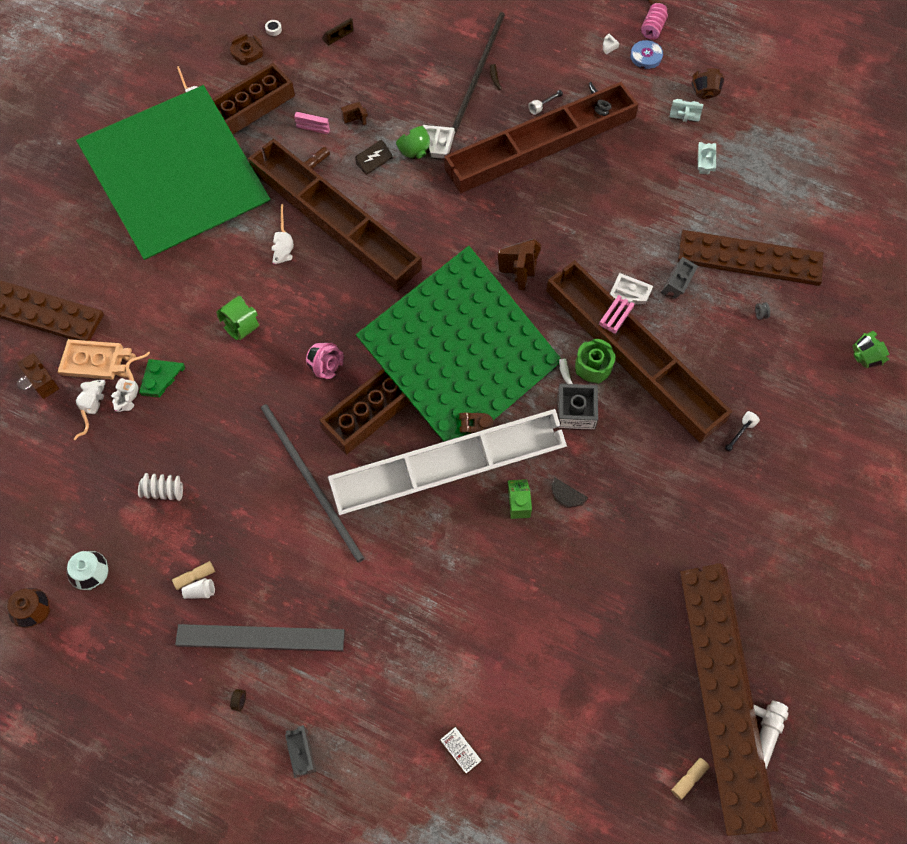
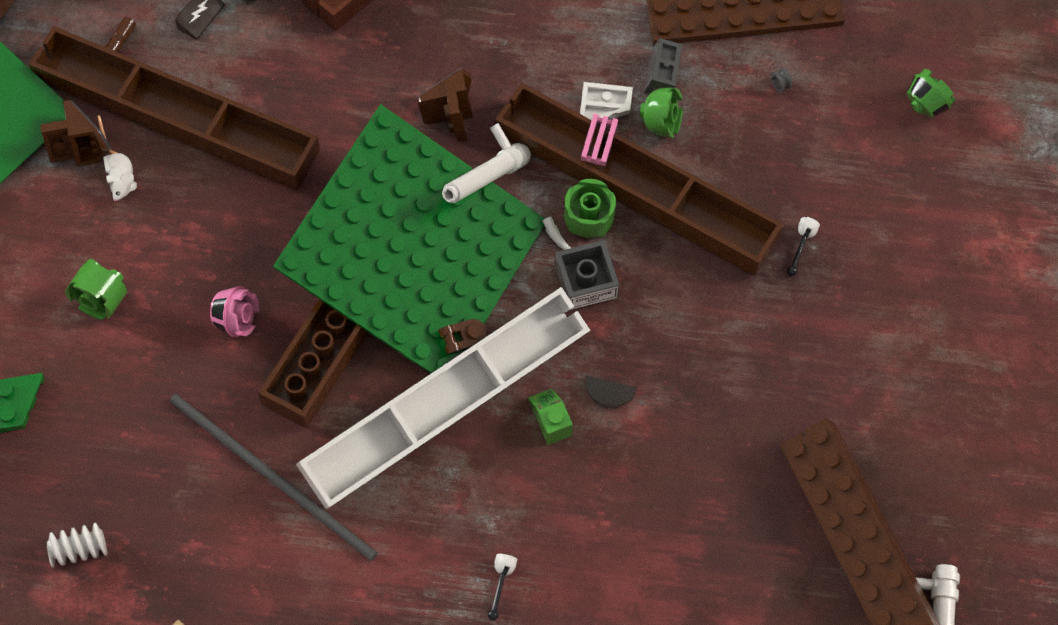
camera: 20 degrees left, 0 degrees up
none -> reddish brown piece [40,100,111,166]
none -> white cylinder [442,123,531,203]
none -> hinge [488,554,518,621]
none -> bright green cylinder [640,87,683,138]

